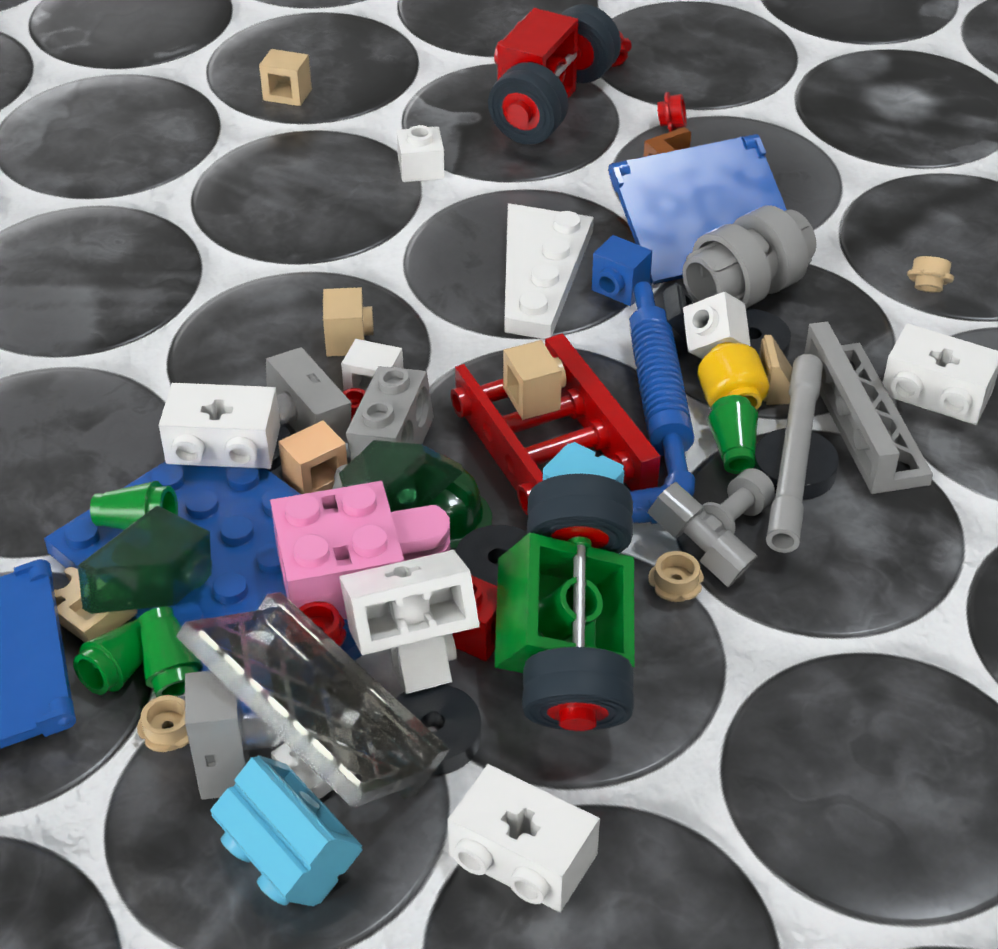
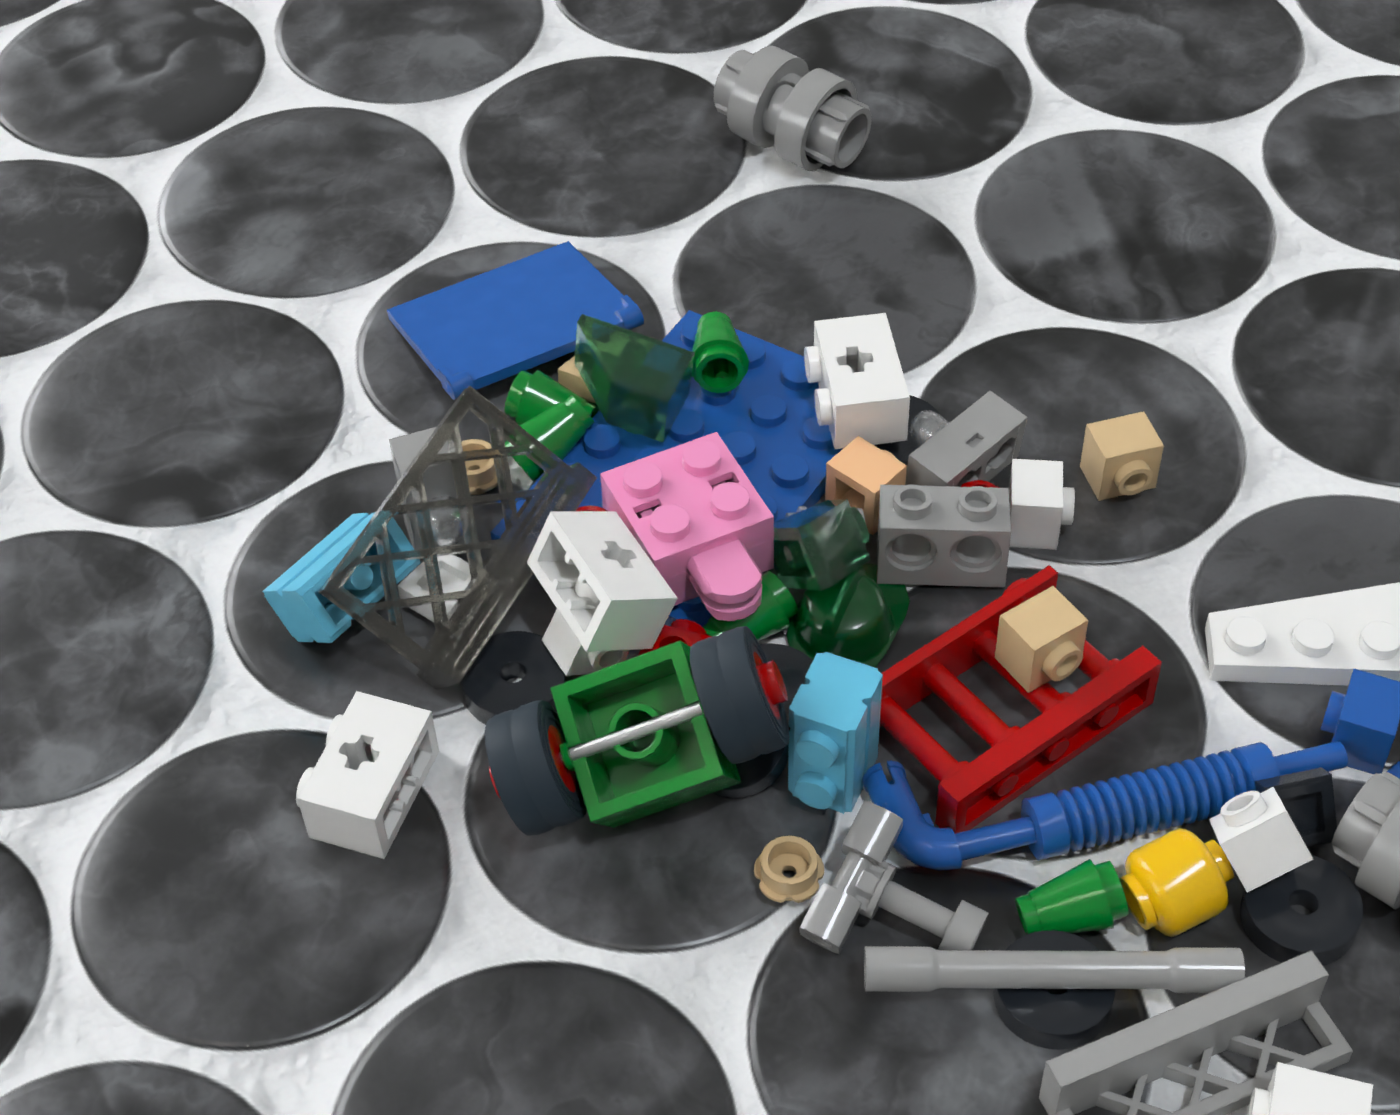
camera: 80 degrees right, 5 degrees up
tan slope [759,335,792,405] -> none

